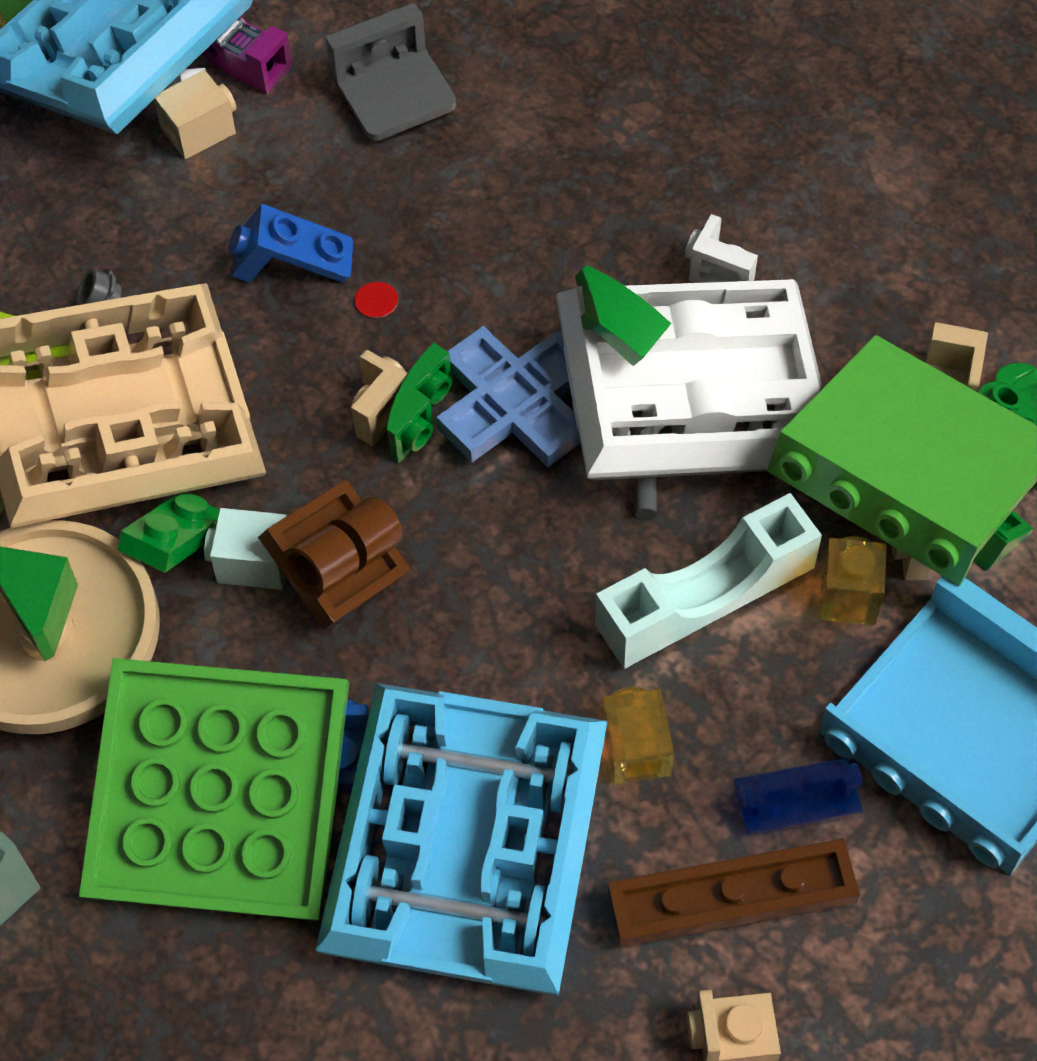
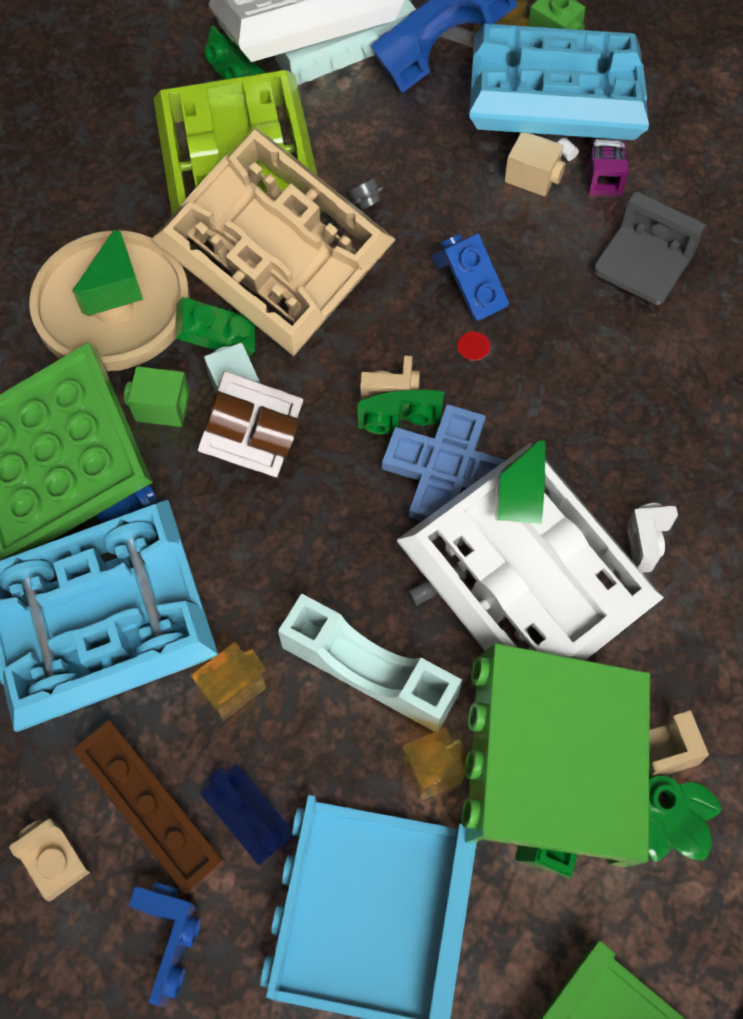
camera: 60 degrees right, 5 degrees up
none -> bright green brick [124,366,190,427]
none -> blue bracket [129,882,201,1008]

